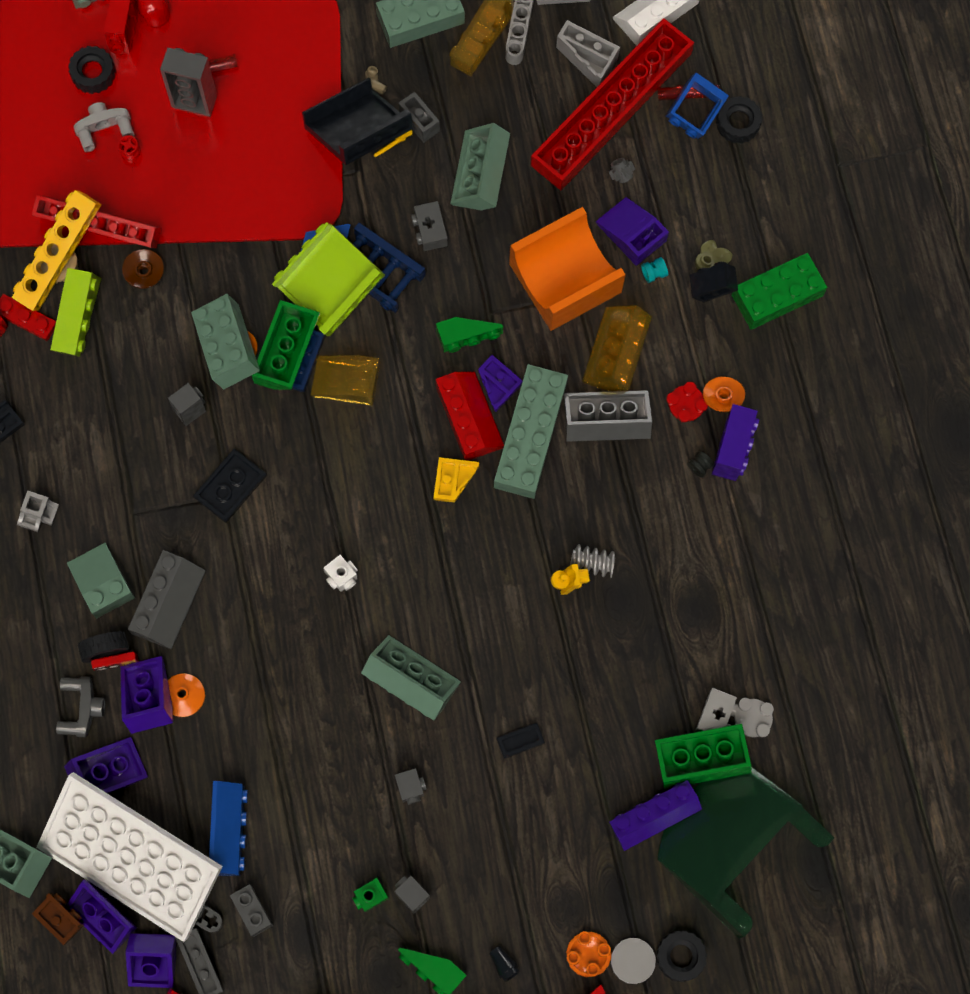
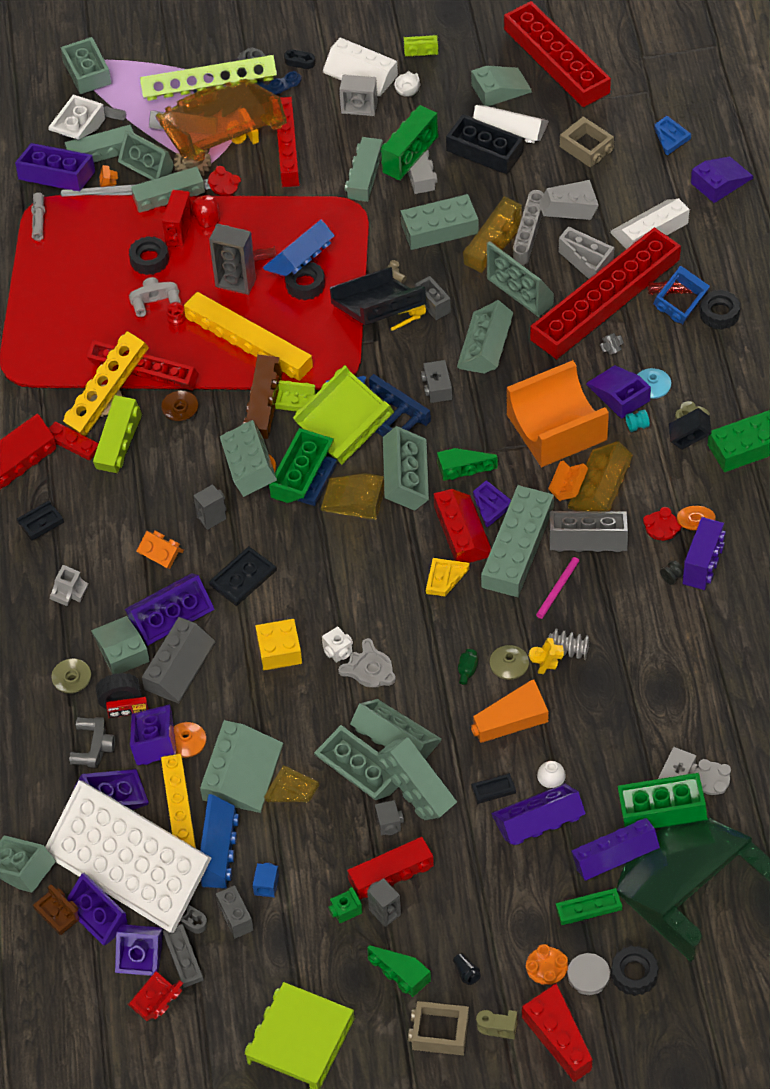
camera: 10 degrees right, 20 degrees down
none -> olive dish [51,659,91,693]
none -> dark purple slope [125,573,214,646]
none -> orange bracket [136,531,184,569]
none -> yellow brick [161,754,196,848]
none -> yellow brick [184,292,313,381]
none -> sand green slope [200,720,283,813]
none -> reddish brown wedge [243,354,282,439]
none -> blue brick [253,863,279,898]
none -> yellow brick [255,619,302,671]
none -> blue slope [263,219,335,276]
none -> clear yellow wing [264,765,319,802]
none -> lime bracket [275,380,316,411]
none -> black tyre [285,262,325,300]
none -> sand green slope [314,725,399,800]
none -> light grey tile [338,638,395,687]
none -> red brick [347,837,434,900]
none -> sand green brick [376,737,457,820]
none -> sand green brick [383,426,429,511]
none -> dark green plant [458,649,479,685]
none -> orange slope [471,680,548,743]
none -> sand green slope [487,241,554,317]
none -> olive dish [490,645,529,680]
none -> dark purple slope [491,783,585,845]
none -> dark pink bar [536,557,579,619]
none -> white brick [537,761,566,788]
none -> orange bracket [549,461,588,501]
none -> green plate [555,888,622,925]
none -> medium azure dish [637,368,671,398]

